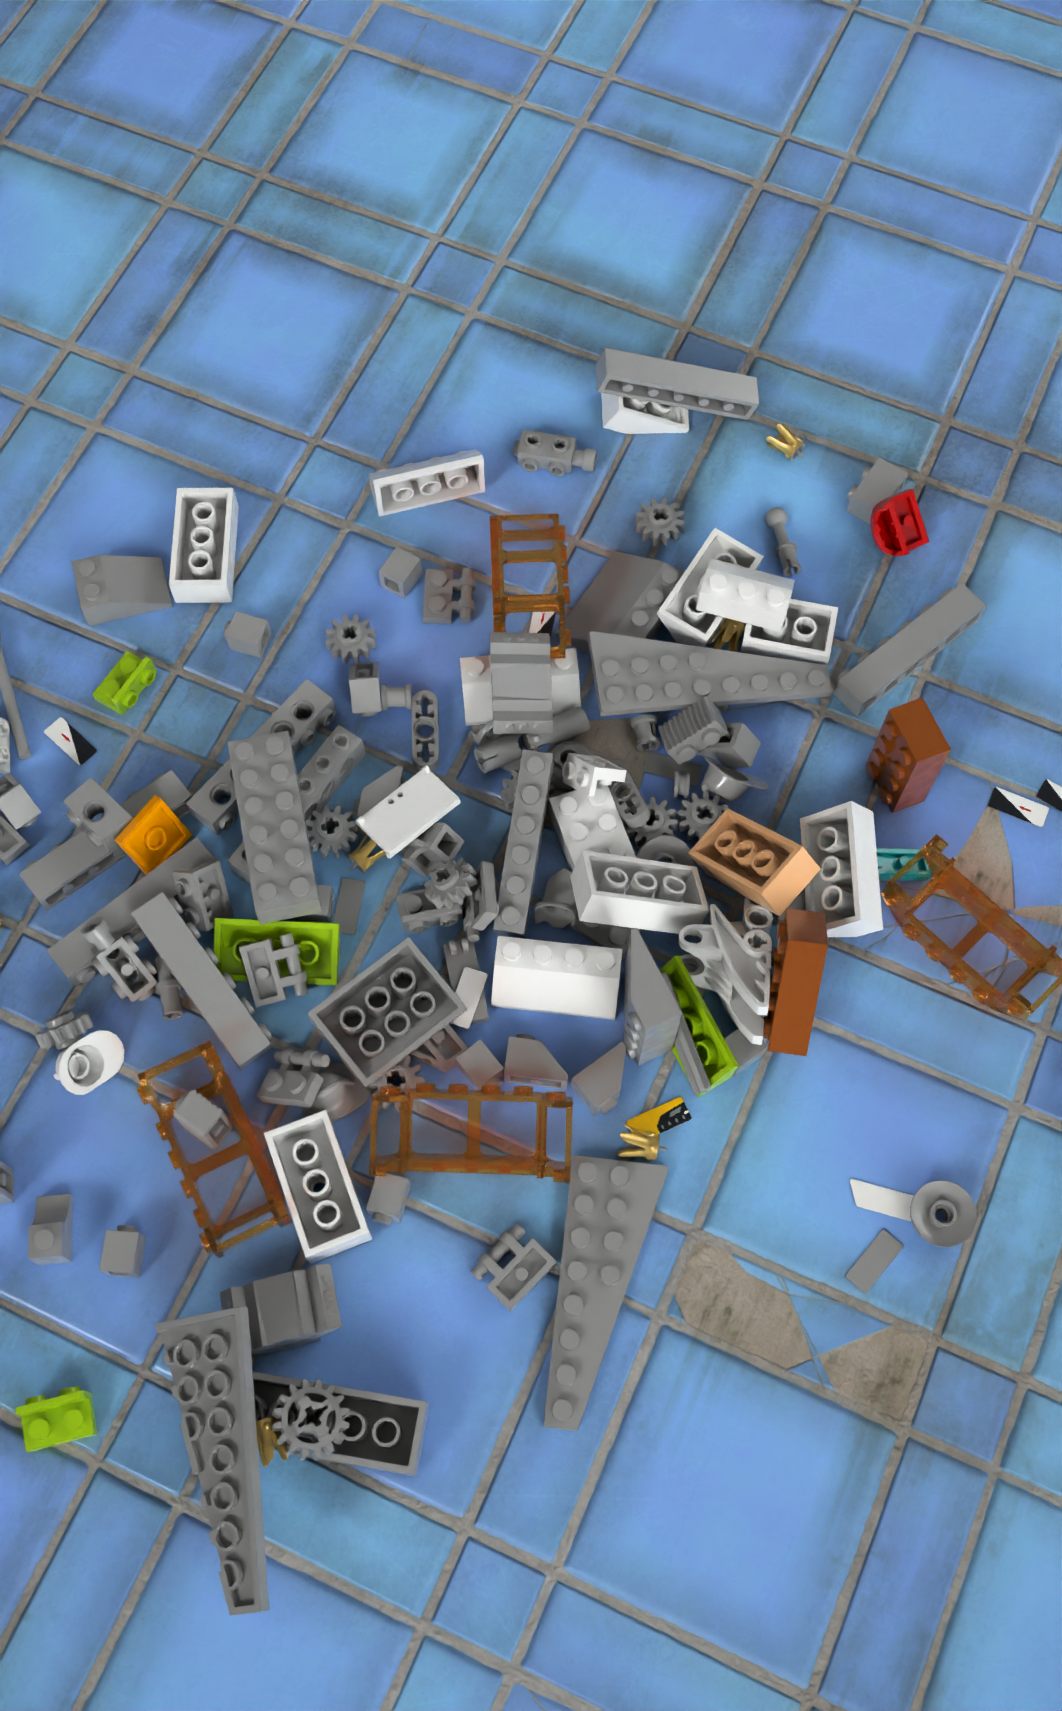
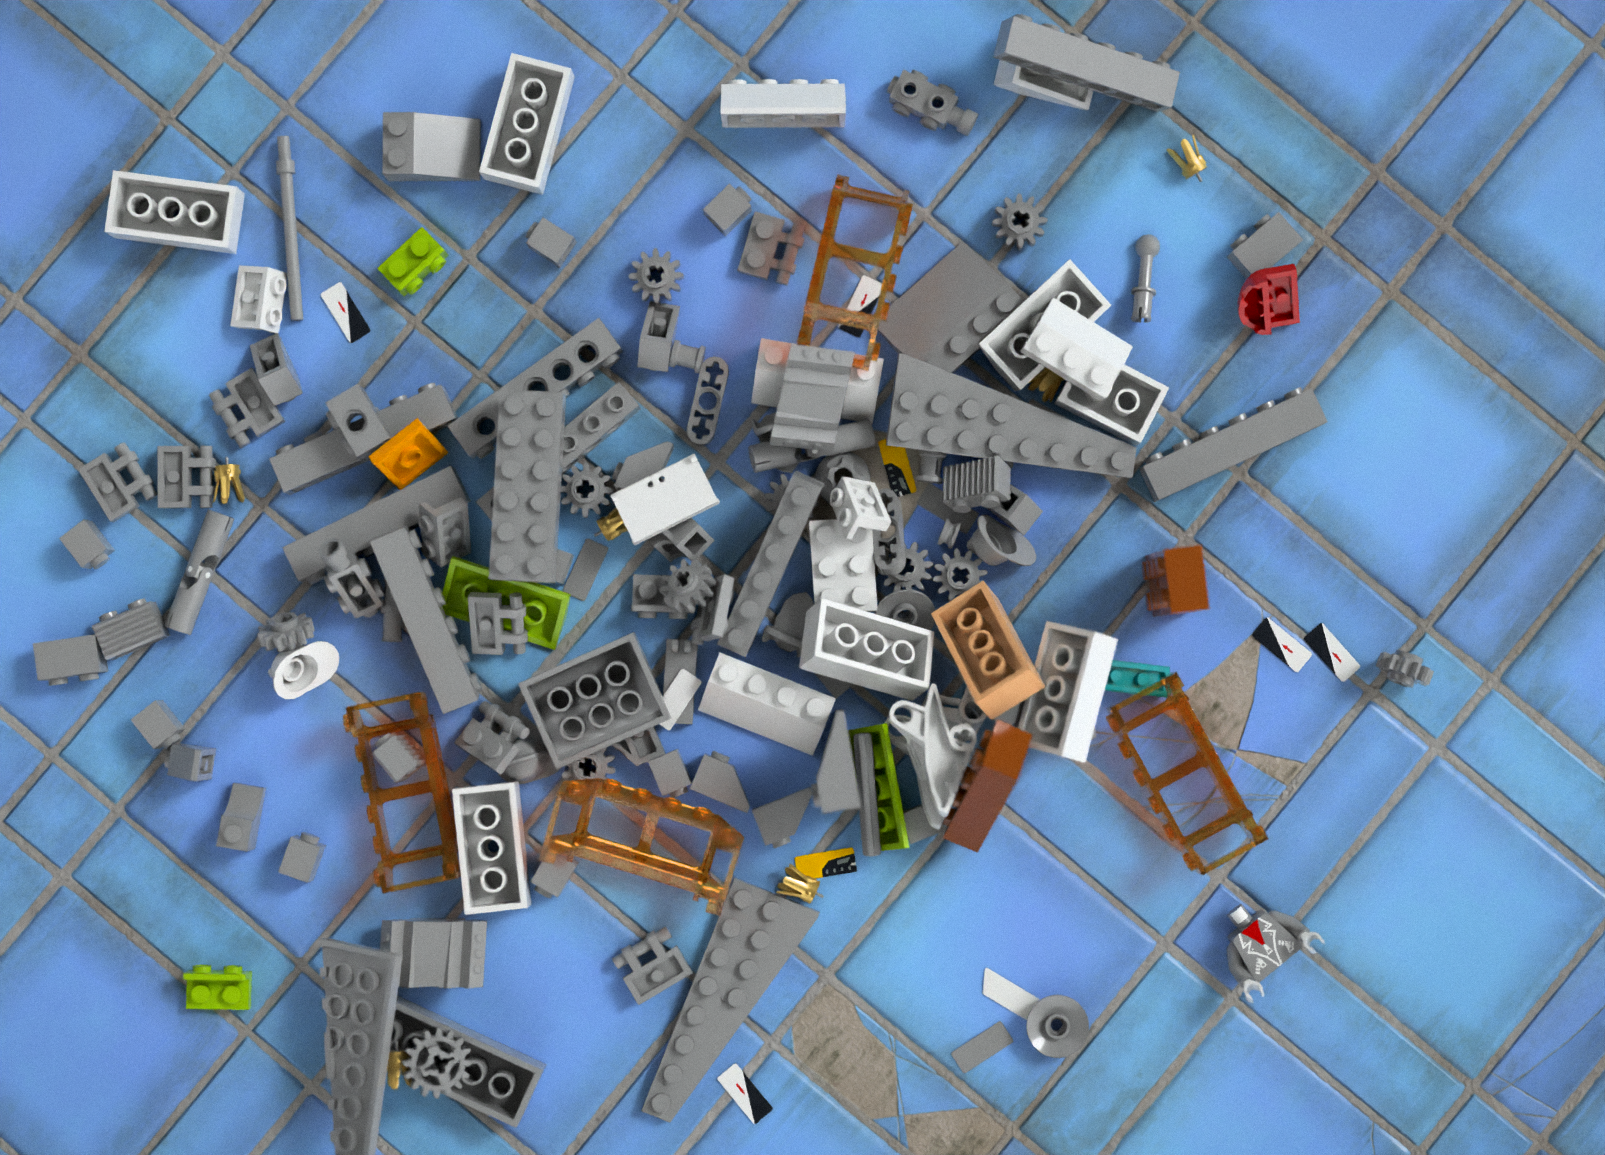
camera: 15 degrees right, 20 degrees up
none -> sticker [717,1063,773,1124]
none -> sticker [878,439,917,497]

